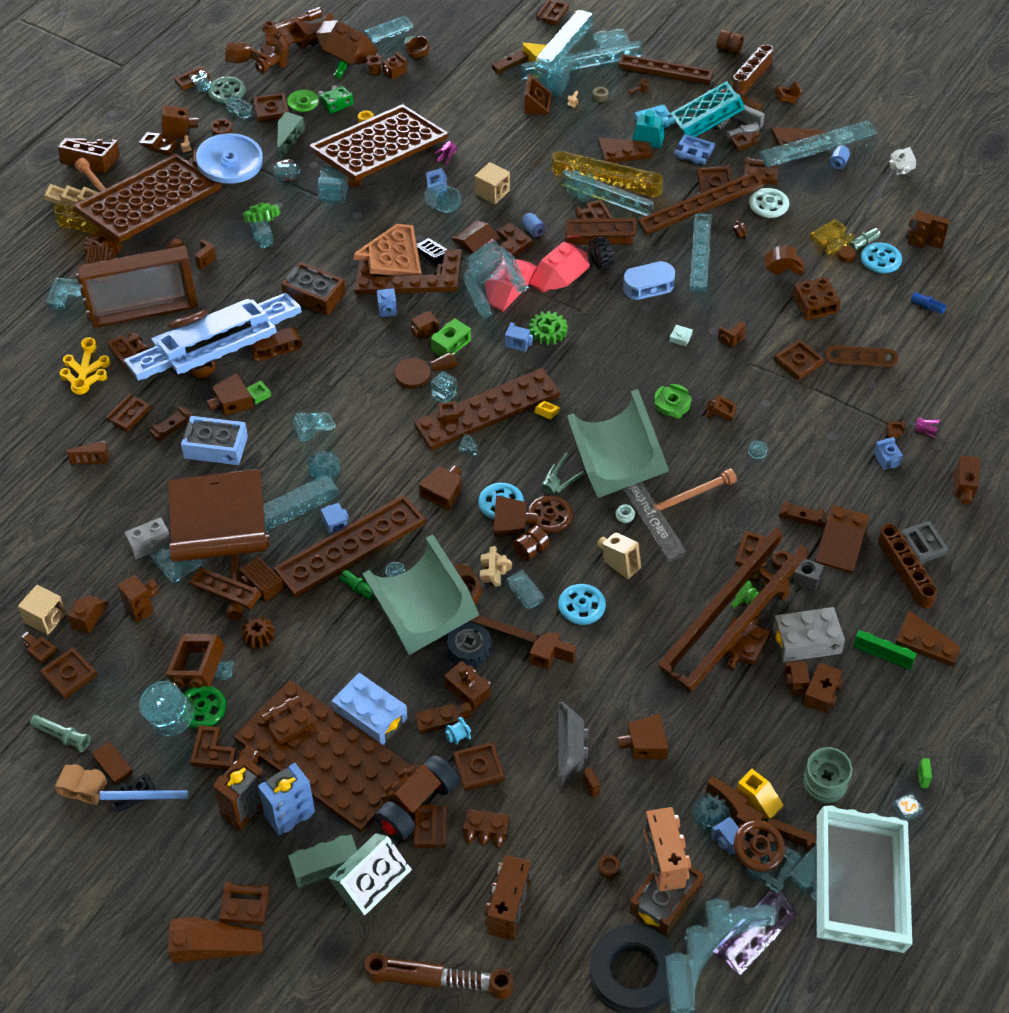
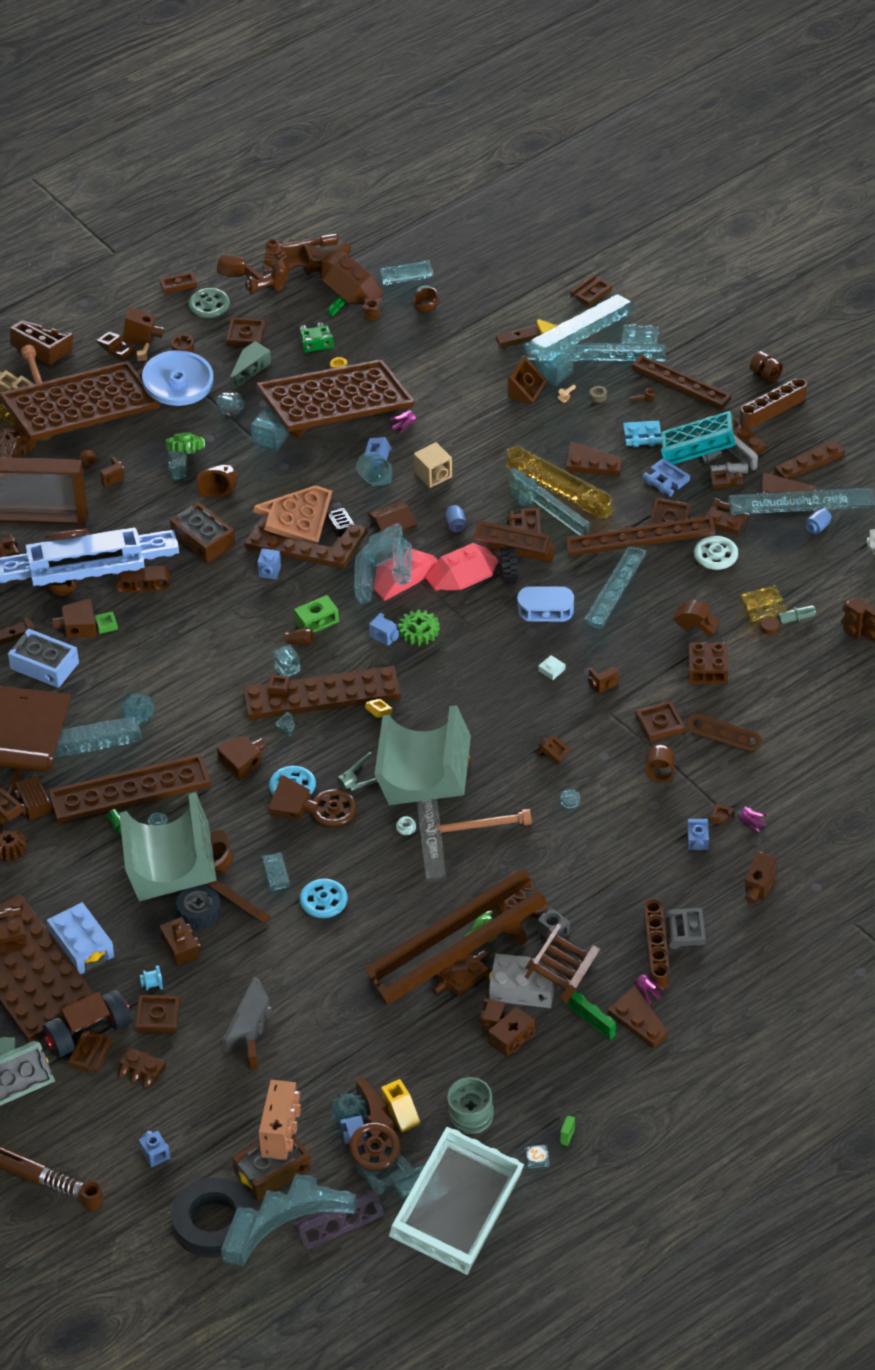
camera: 20 degrees right, 5 degrees down
clear light blue brick [191,71,211,92] -> none
clear light blue plate [225,96,253,118] -> none
bright green dish [287,90,319,112] -> none
clear light blue plate [292,412,336,442] -> none
medium blue brick [321,503,349,535] -> none
reddish brown brick [382,52,407,79] -> none
reddish brown tile [395,358,431,389] -> none
reddish brown brick [411,311,439,340] -> none
reddish brown plate [415,703,473,734] -> none
tan hips [480,546,512,587] -> none
reddish brown piece [484,855,531,941] -> none
reddish brown plate [496,222,533,260] -> none
reddish brown wheel [513,526,550,561] -> none
reddish brown brick [529,632,577,670] -> none
tan torso [597,533,641,579] -> none
reddish brown tile [598,855,620,878] -> none
reddish brown torso [617,714,669,759] -> none
teal torso [632,110,665,149] -> none
bright green plate [654,384,691,418] -> none
reddish brown plate [733,220,748,239] -> none
reddish brown piece [768,817,817,852] -> none
reddish brown bracket [774,81,803,103] -> none
reddish brown piece [779,501,827,528] -> none
reddish brown slope [815,505,870,574] -> none
medium azure plate [861,242,902,274] -> none
blue axle [911,292,946,314] -> none
none -> medium blue brick [139,1131,170,1167]
none -> reddish brown helmet [197,464,238,498]
none -> reddish brown fence [525,924,600,1003]
none -> flat silver piece [635,974,664,1004]
none -> reddish brown helmet [645,744,674,782]
none -> reddish brown plate [775,440,845,480]

